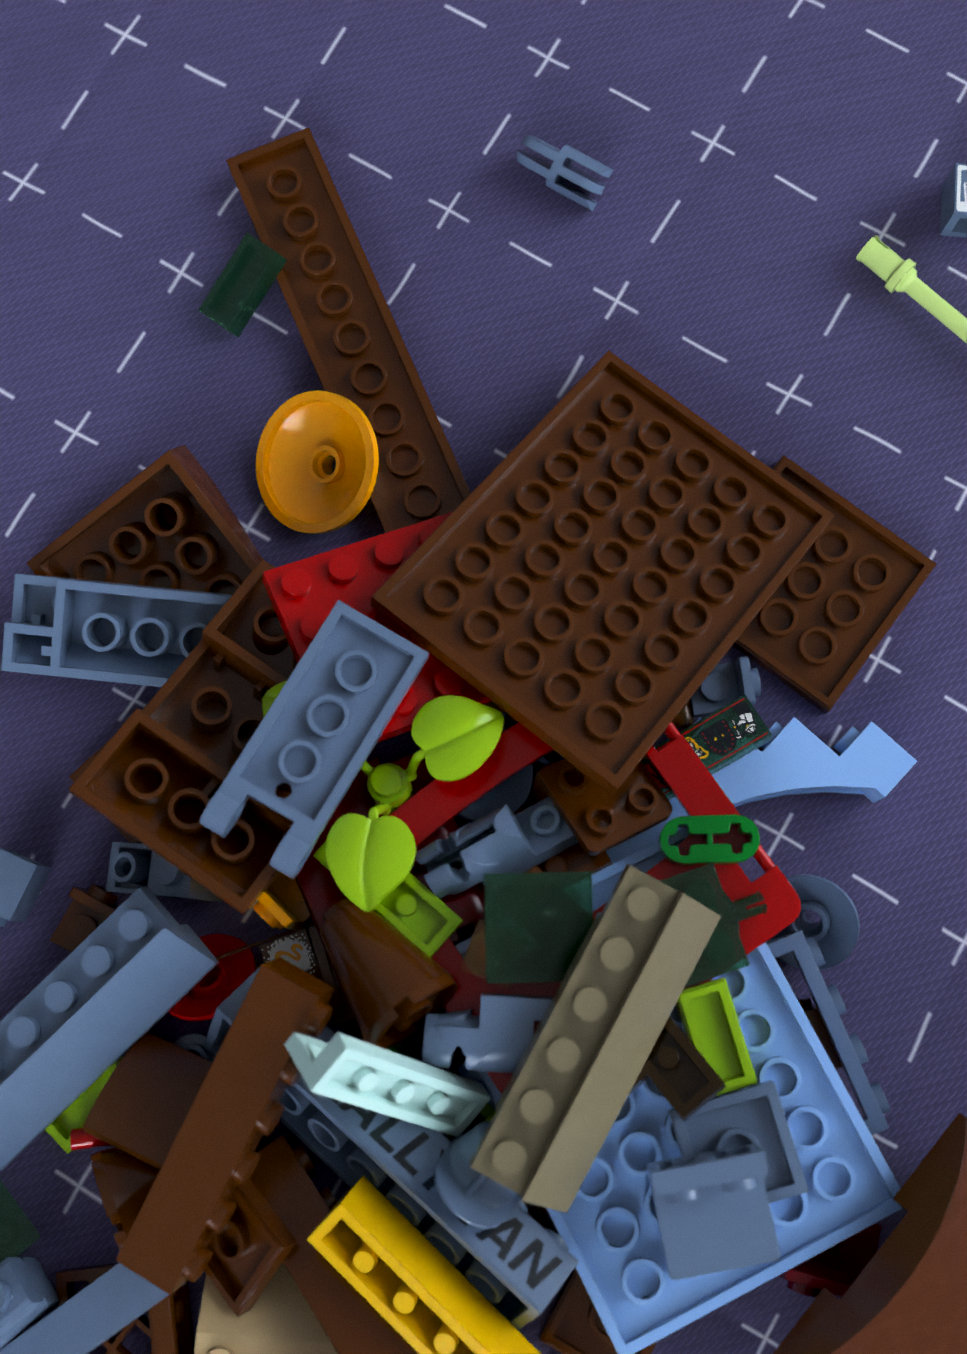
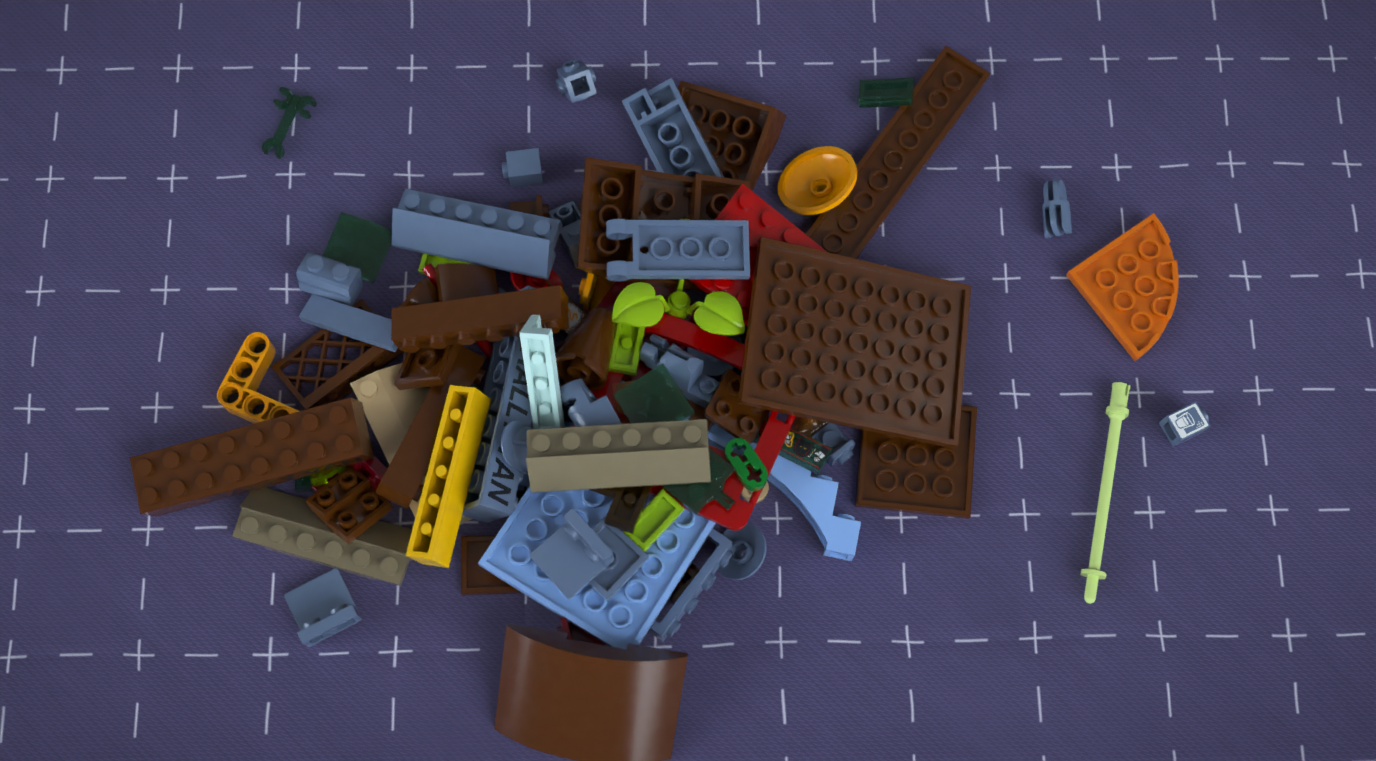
camera: 55 degrees right, 5 degrees down
none -> orange plate [1066,213,1179,361]

